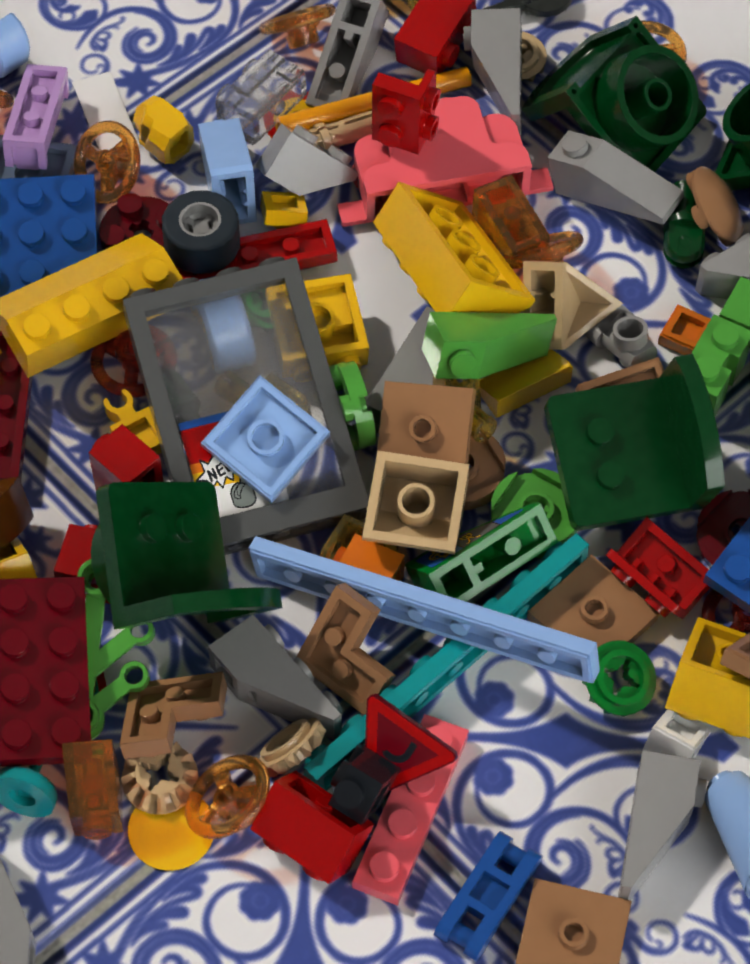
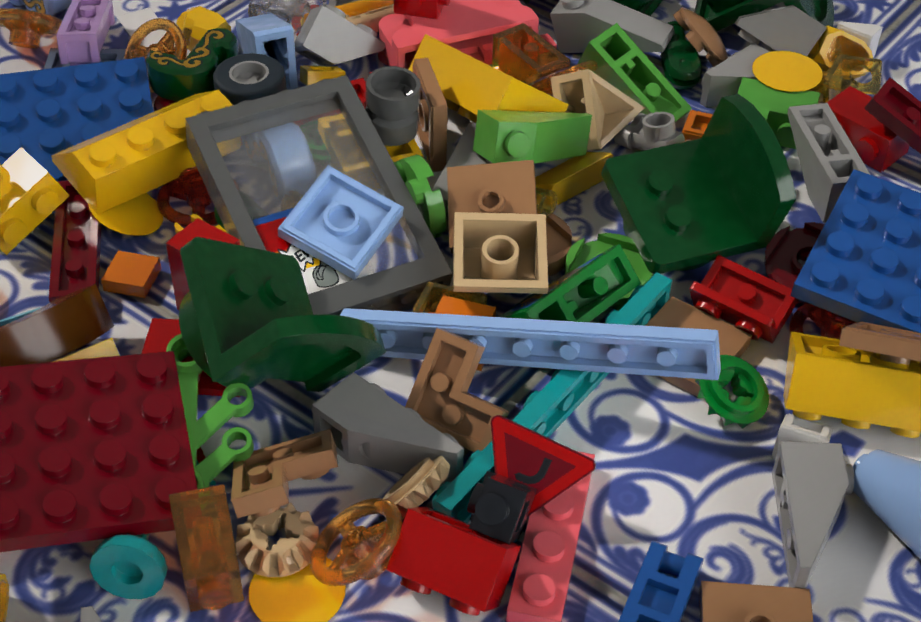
camera: 10 degrees left, 15 degrees down
none -> yellow sticker [88,193,163,236]
none -> orange tile [101,250,161,298]
none -> dark green animal [146,28,239,102]
none -> dark grey wheel [365,66,421,146]
none -> medium nougat plate [413,57,448,172]
none -> bright green slope [577,23,692,123]

